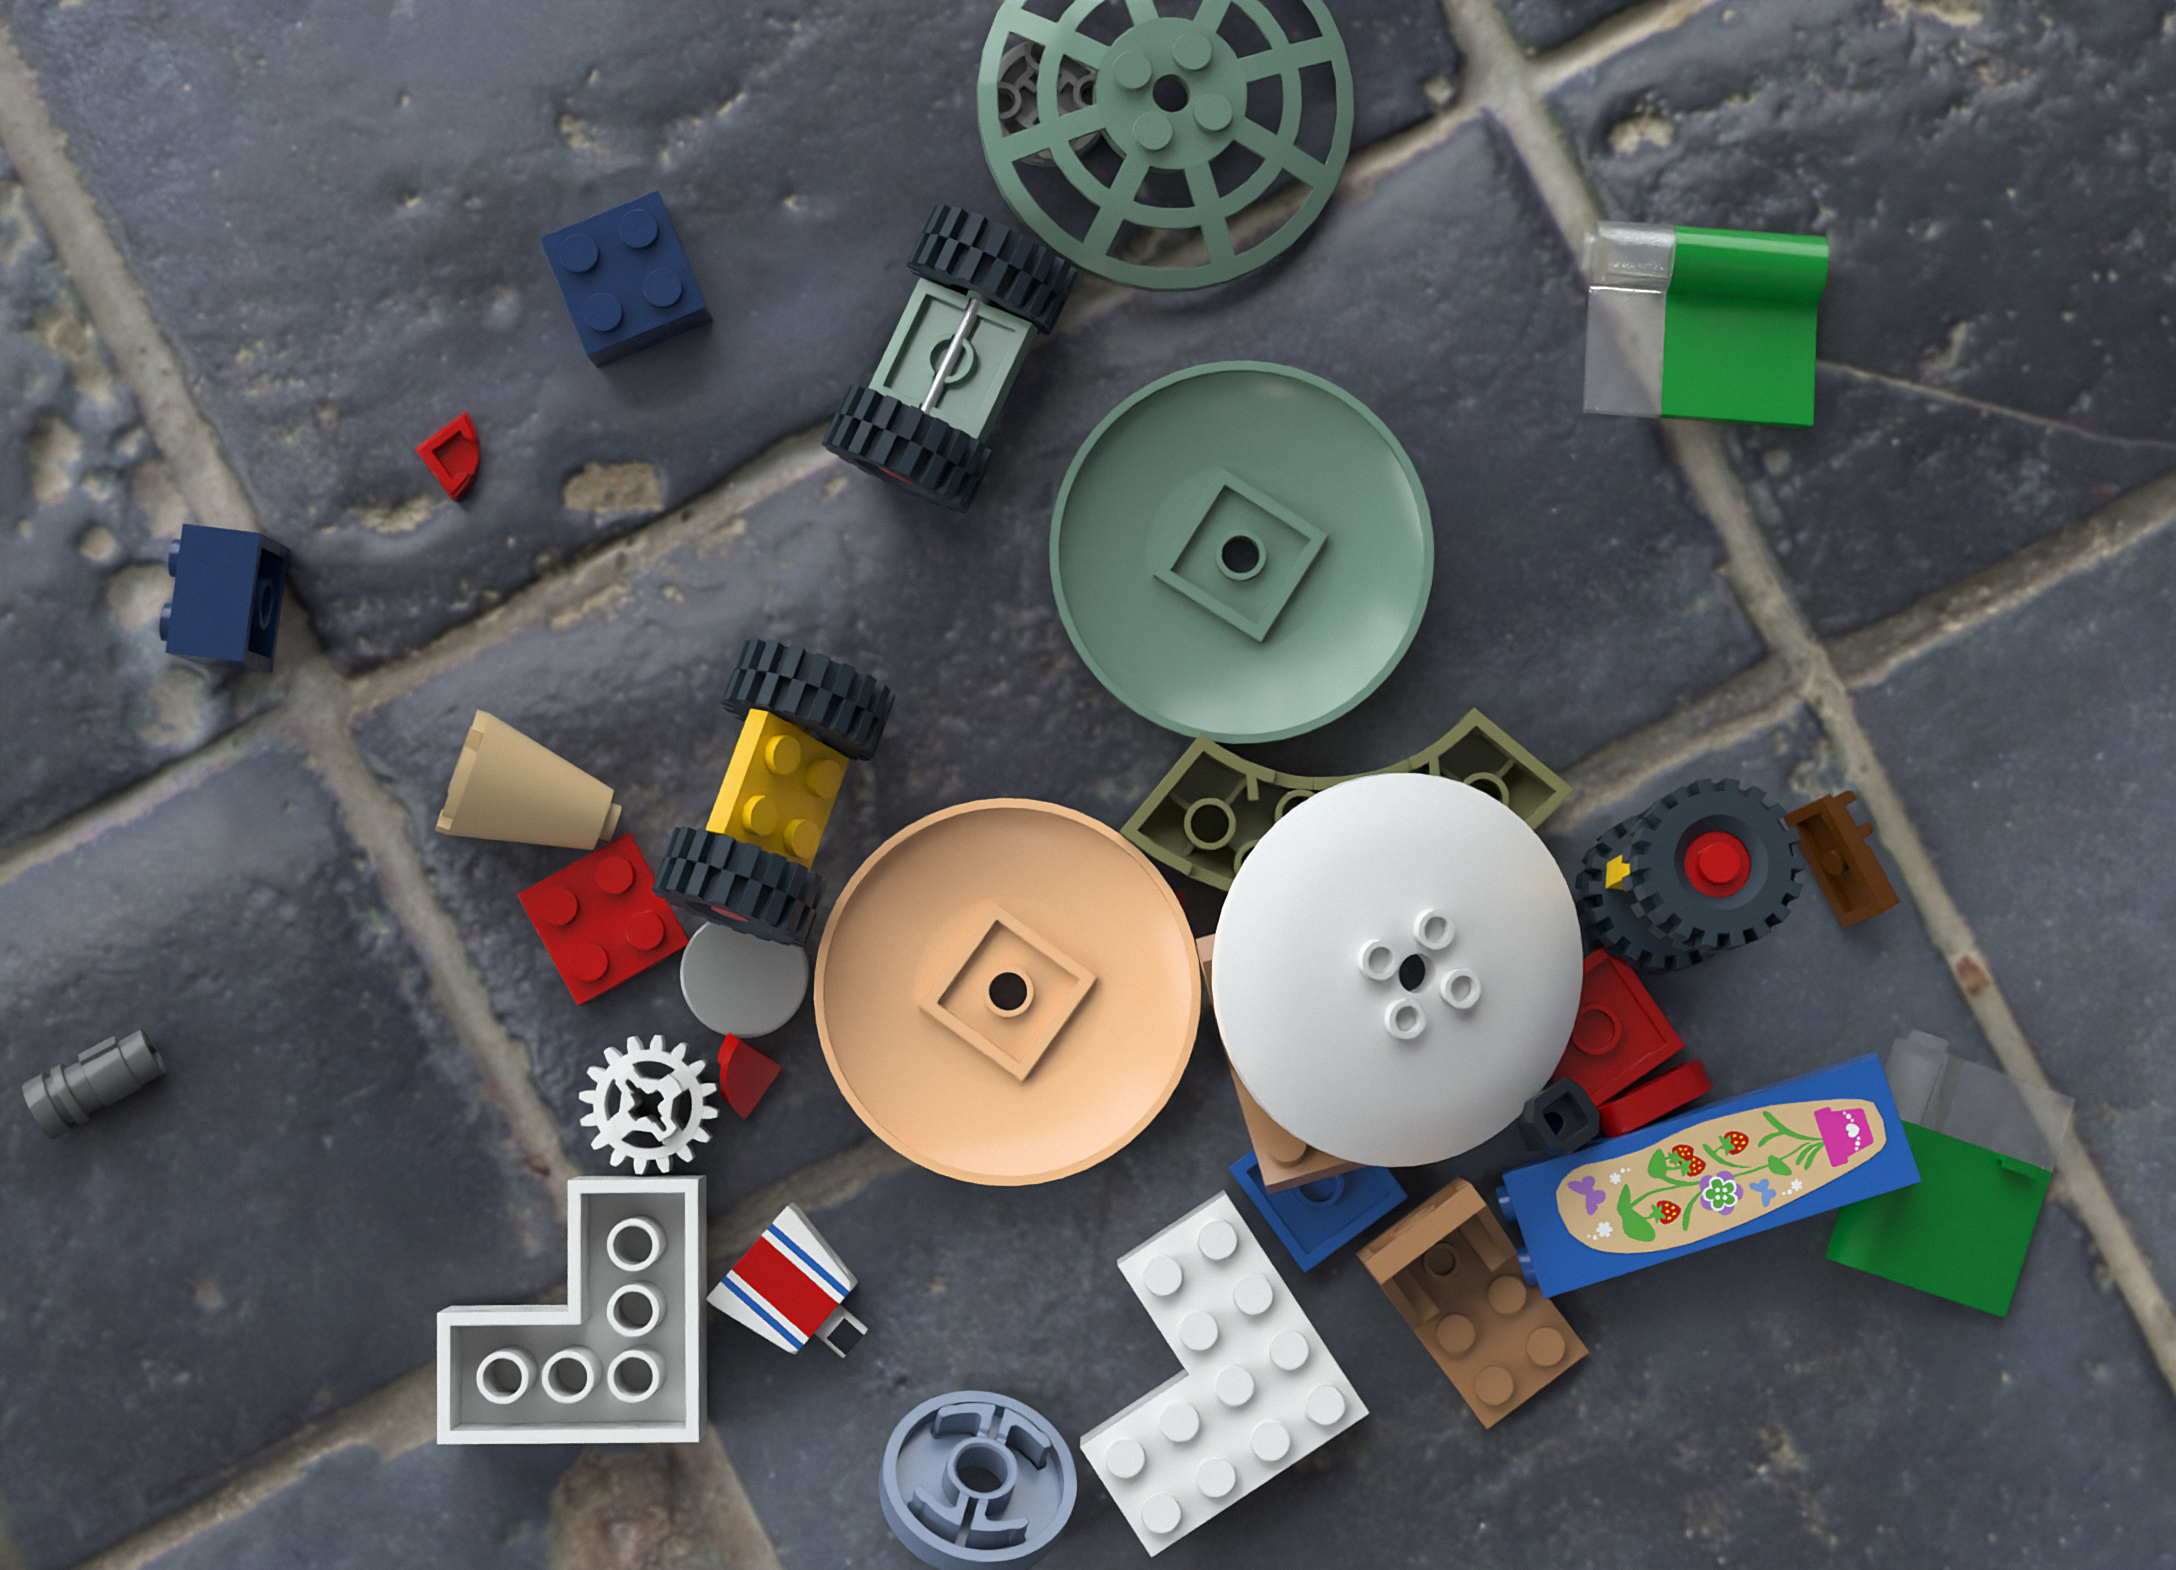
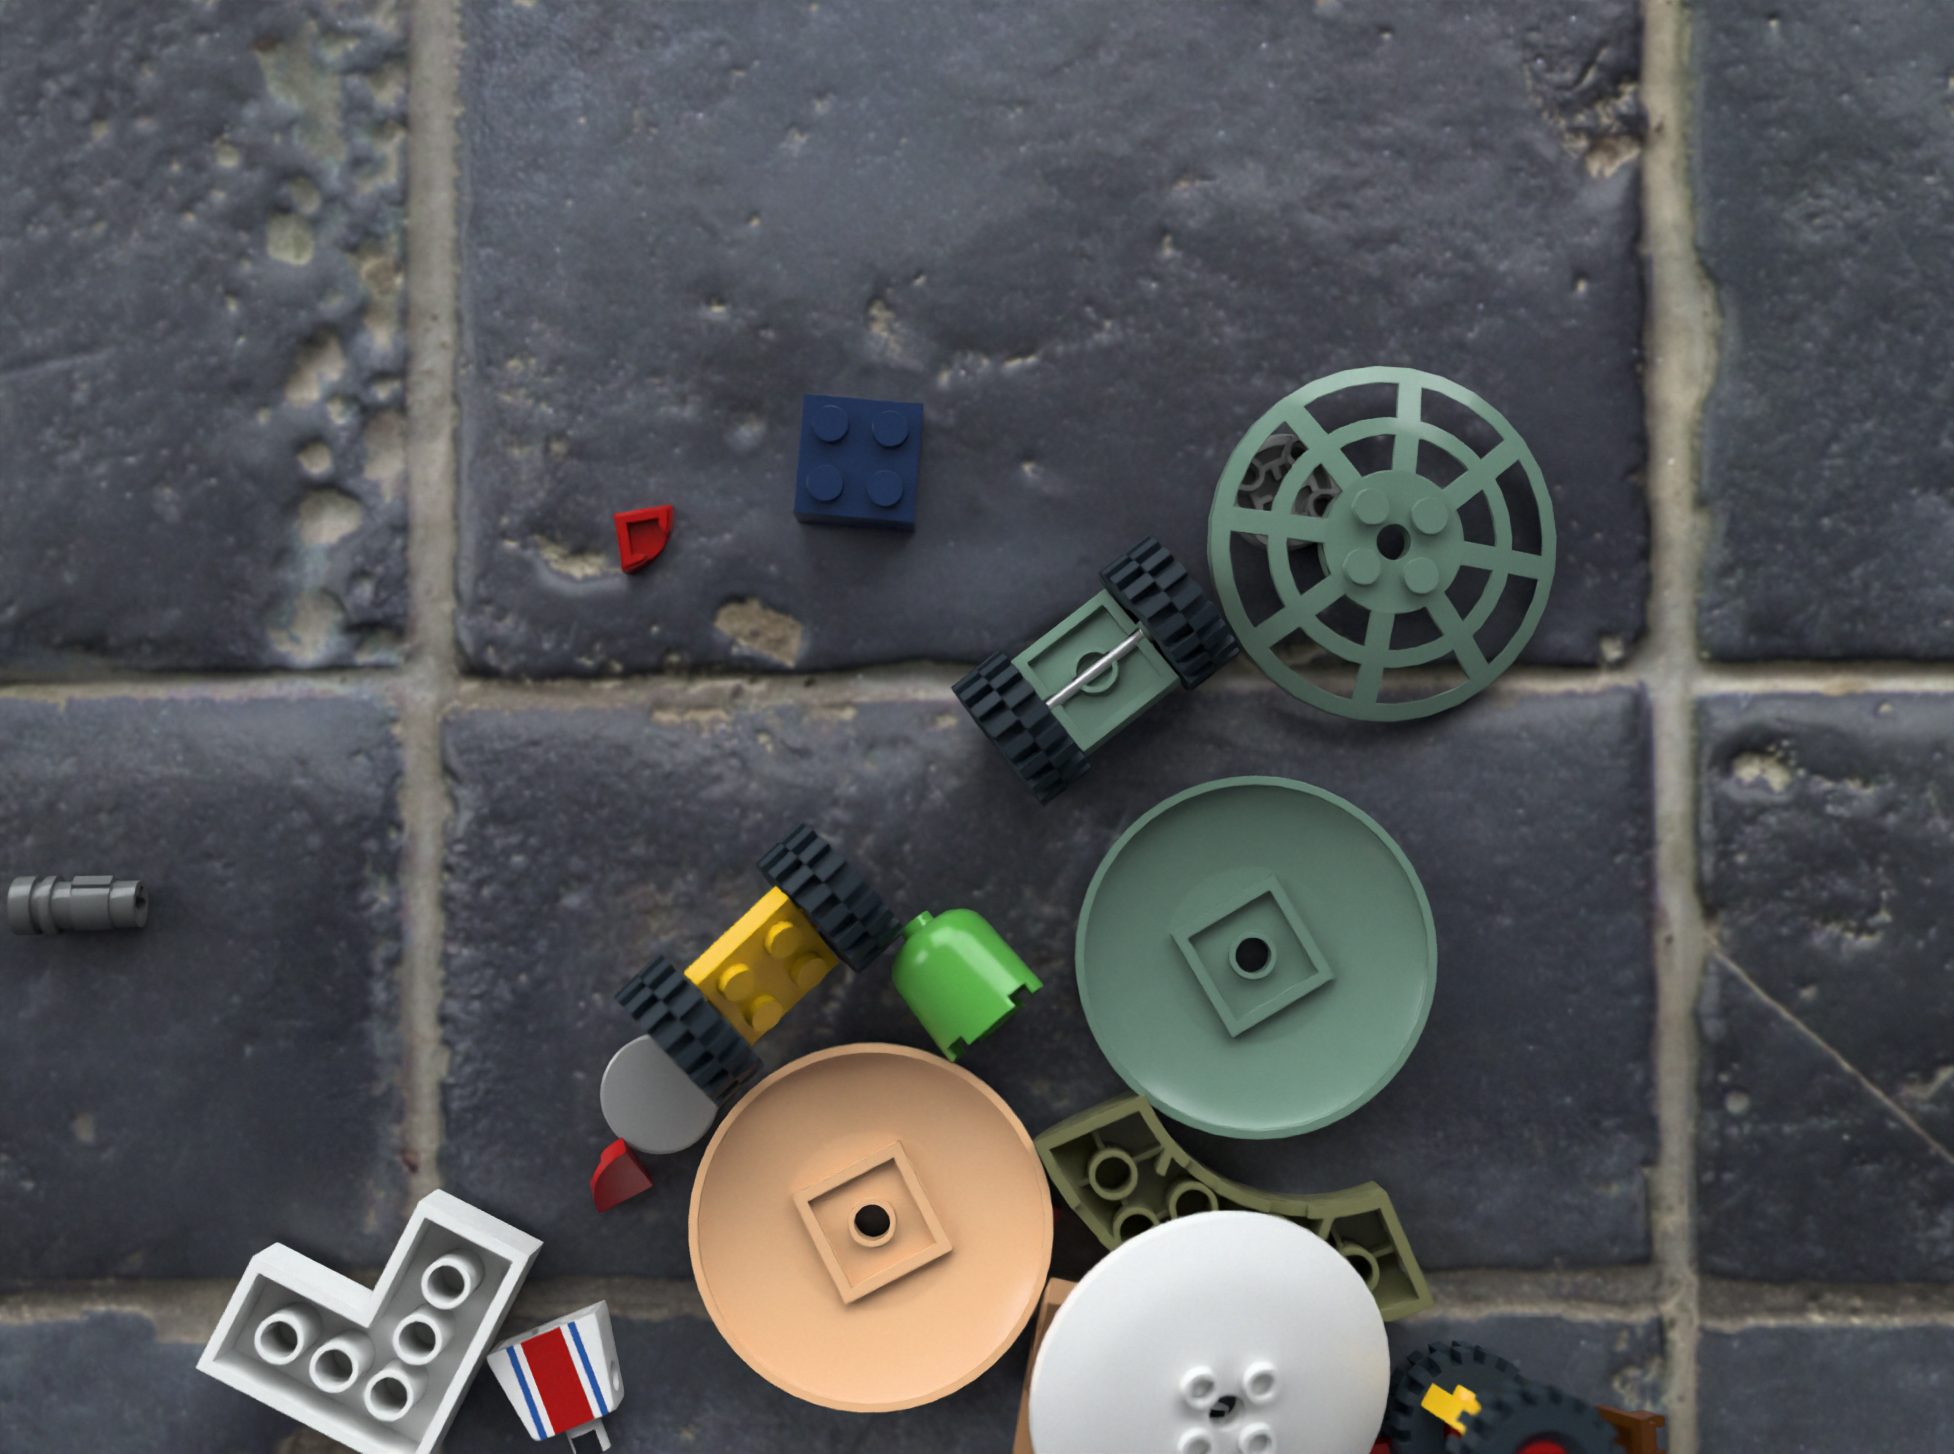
camera: 20 degrees right, 0 degrees up
dark blue brick [159,523,289,673] -> none
tan cone [435,709,622,850] -> none
red plate [517,832,690,1007] -> none
white gear [579,1035,721,1175] -> none
green door [1579,220,1829,429] -> none
none -> bright green cylinder [891,908,1044,1064]

